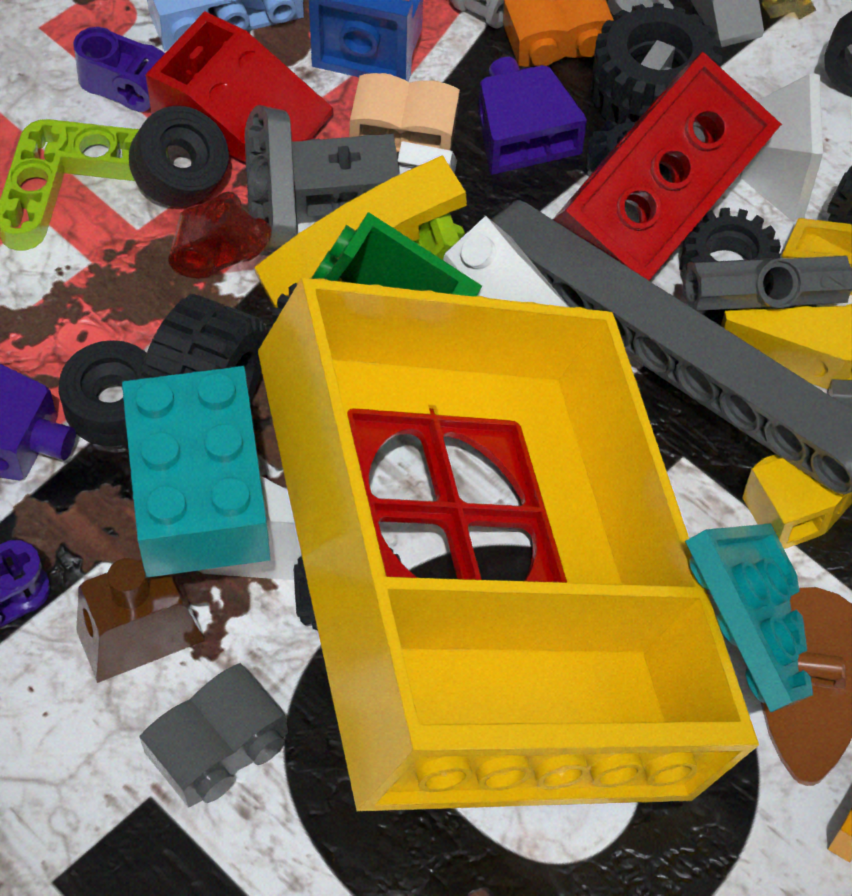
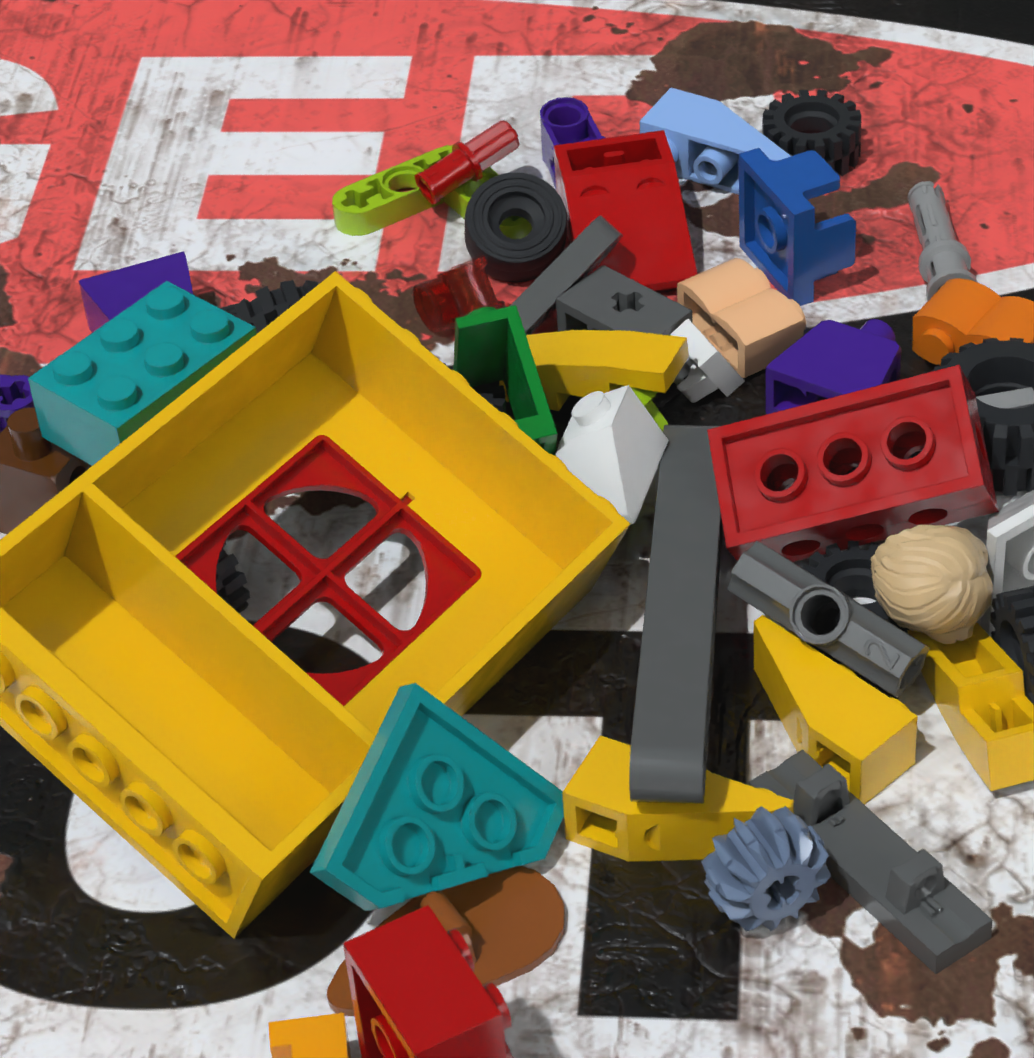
camera: 55 degrees right, 15 degrees down
none -> red axle [415,120,520,204]
none -> tan hair [871,525,993,644]

